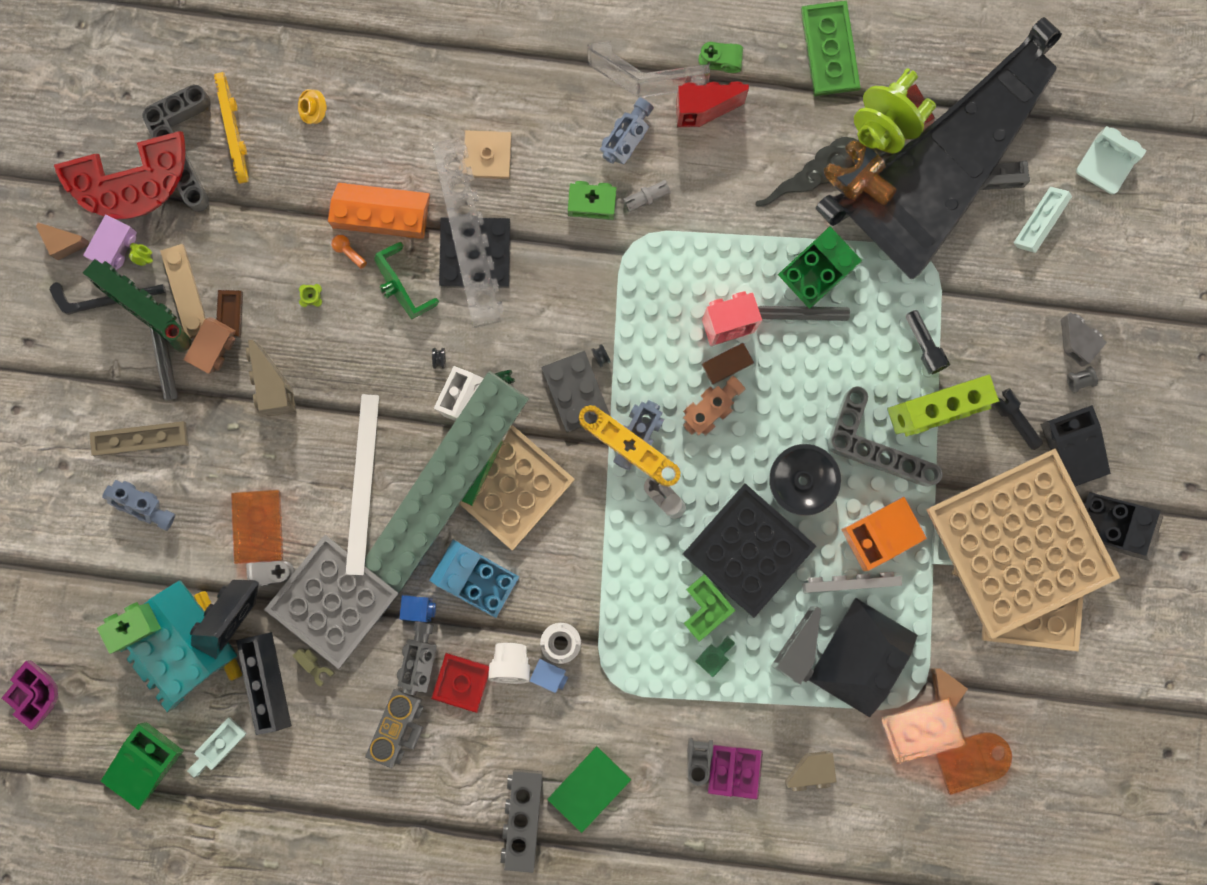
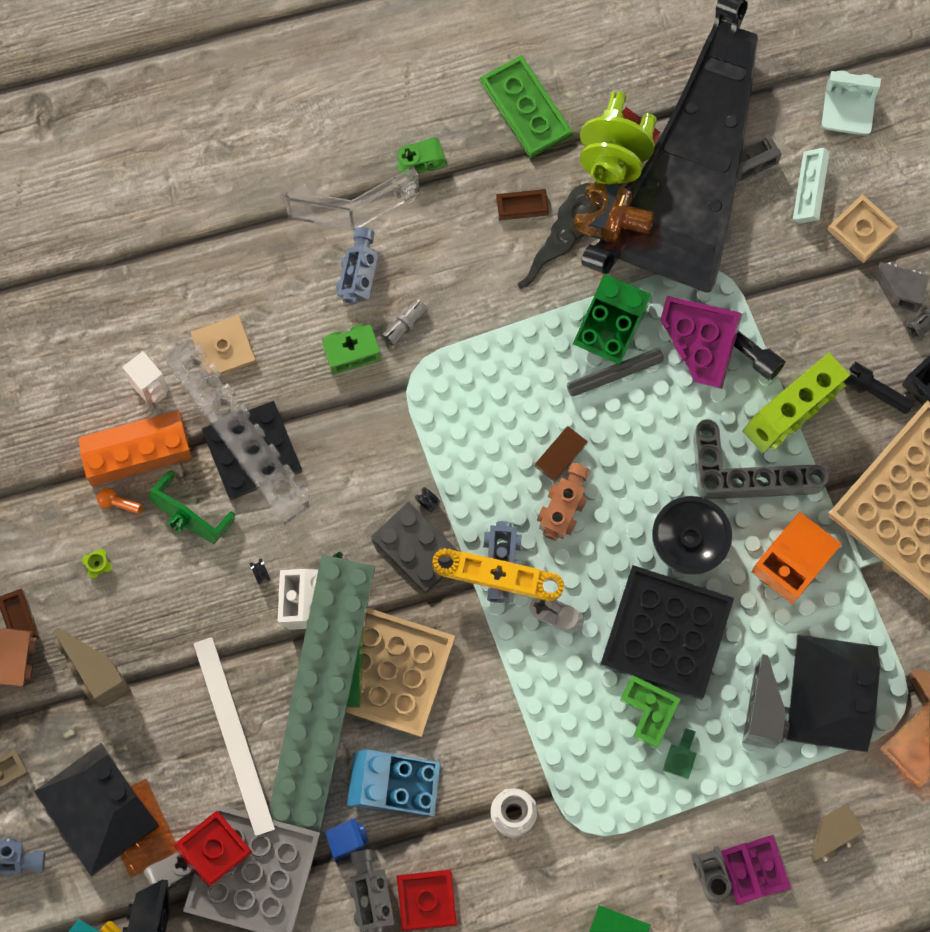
camera: 20 degrees left, 10 degrees down
yellow plate [298,89,327,124] -> none
white piece [488,643,530,684] -> none
medium blue brick [530,658,568,693] -> none
red slope [676,81,749,127] -> none
coral brick [702,291,762,347] -> none
light grey plate [802,572,902,593] -> none
none -> black slope [34,743,159,876]
none -> white brick [122,351,169,406]
none -> red tile [174,810,252,888]
none -> reddish brown tile [496,189,549,221]
none -> magenta plate [660,296,742,389]
none -> tan plate [827,194,900,263]

